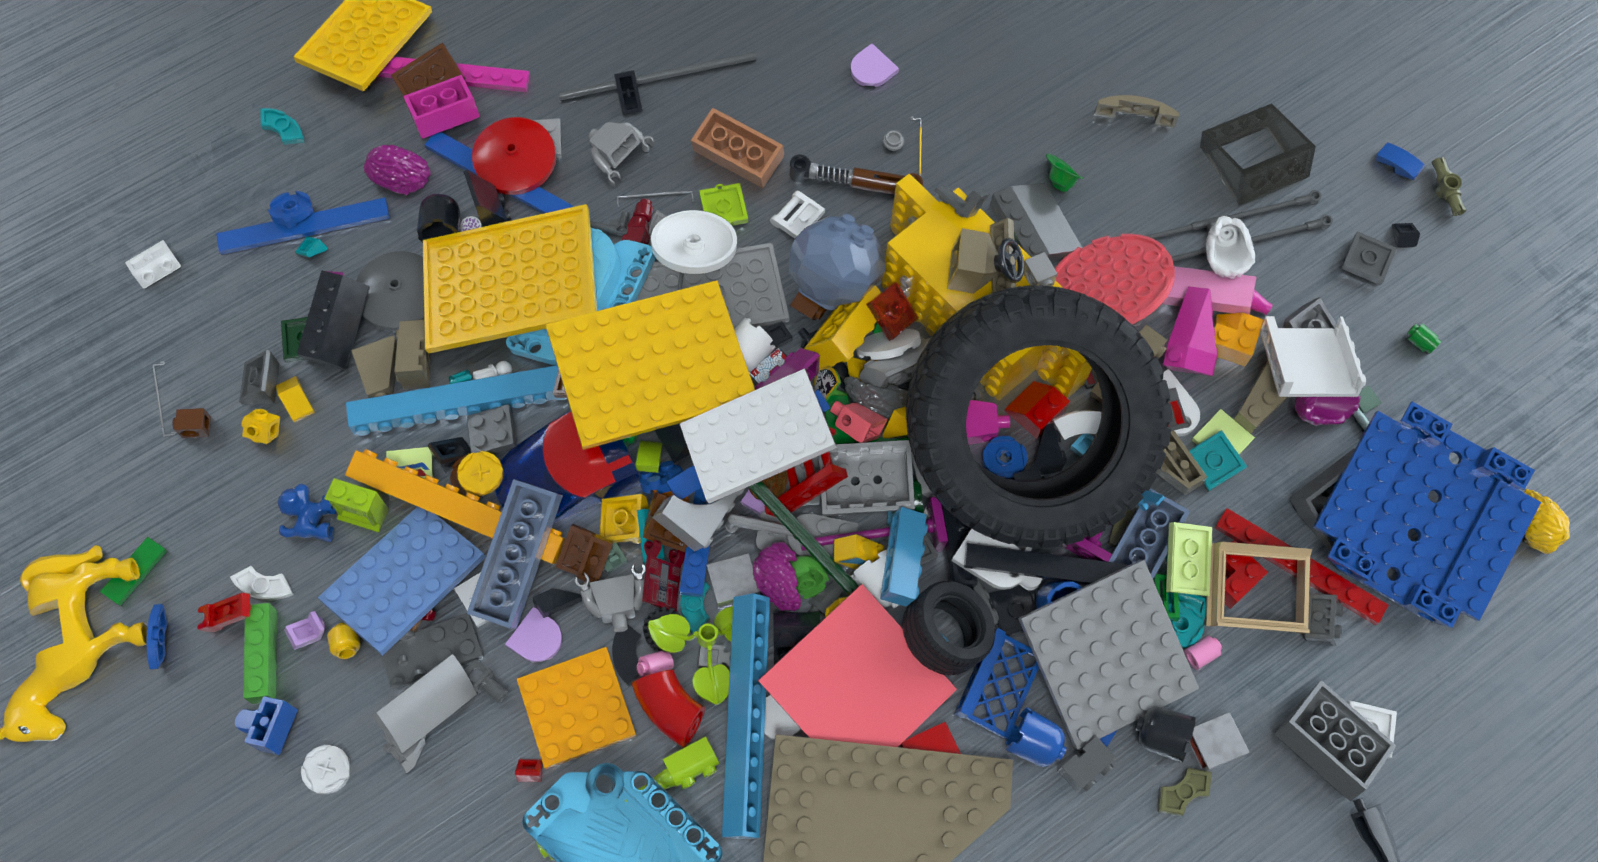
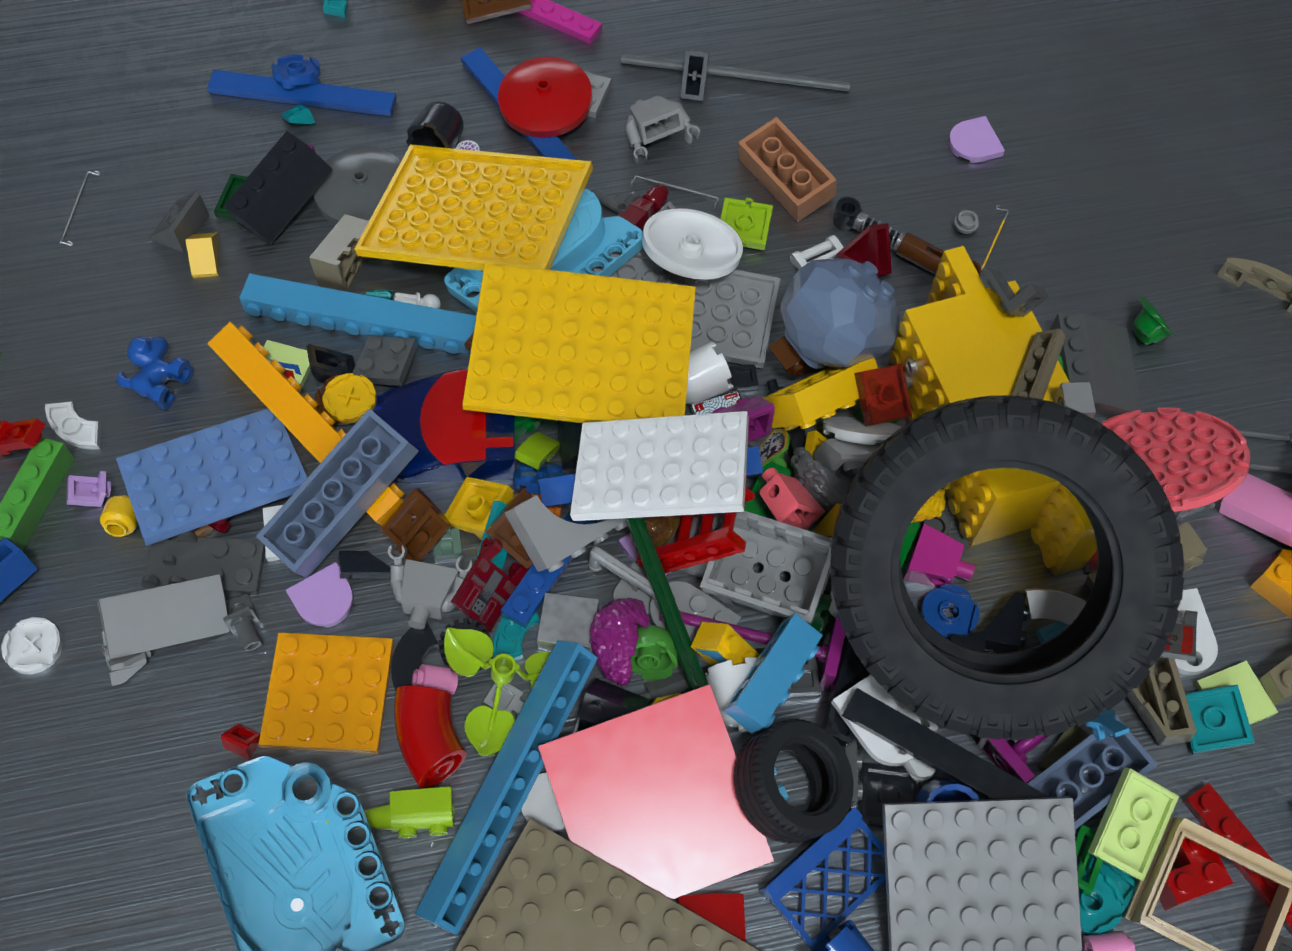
camera: 25 degrees right, 5 degrees down
white bracket [125,240,181,288] -> none
reddish brown brick [172,408,211,438] -> none
yellow brick [241,409,280,444] -> none
lime window [324,478,389,533] -> none
dark tan slope [351,335,397,398] -> none
magenta hair [364,145,430,196] -> none
dark pink brick [403,75,480,139] -> none
slope [463,170,512,227] -> none
dark tan piece [947,228,1024,294] -> none
red slope [1004,381,1070,439] -> none
dark pink wedge [1163,286,1218,376] -> none
none -> dark red slope [836,223,892,276]

